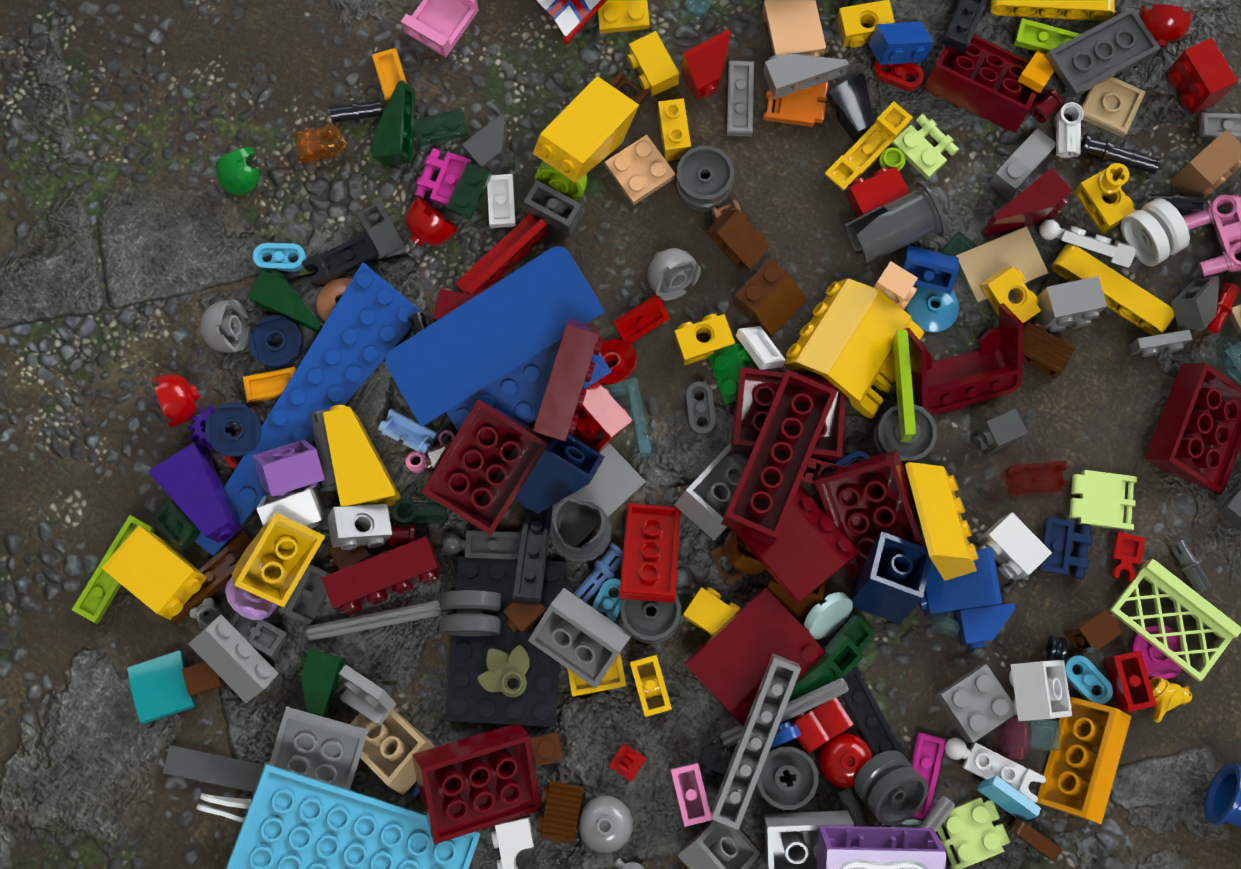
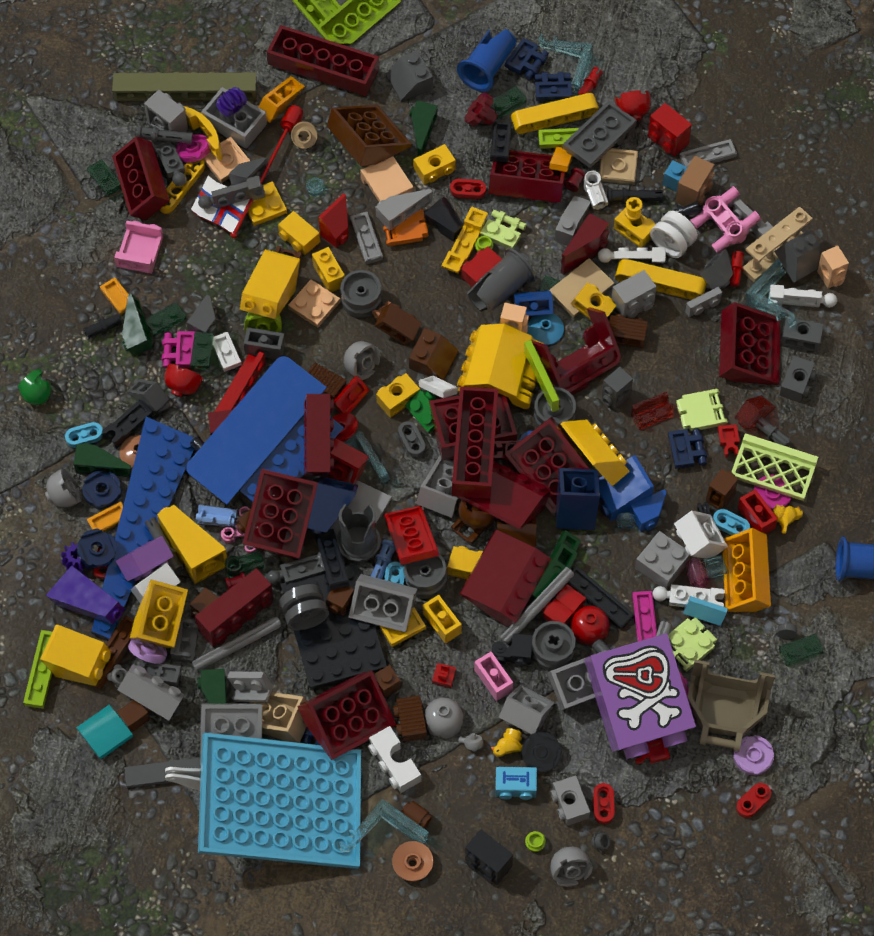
camera: 20 degrees left, 15 degrees down
red cylinder [152,374,200,428] -> none
clear green plate [152,499,201,553] -> none
clear orange piece [294,125,346,163] -> none
light grey brick [327,504,392,550] -> none
olive plate [478,645,530,698] -> none
light grey brick [711,653,801,830] -> none
blue plate [770,721,801,748] -> none
light aqua tile [804,592,853,639] -> none
dark grey wheel [854,751,929,825] -> none
blue brick [868,22,934,65] -> none
white brick [976,512,1052,581] -> none
reddish brown beam [1009,818,1062,862] -> none
none -> reddish brown brick [308,362,347,400]
none -> dark azure brick [663,160,687,192]
none -> clear red slope [734,395,776,429]

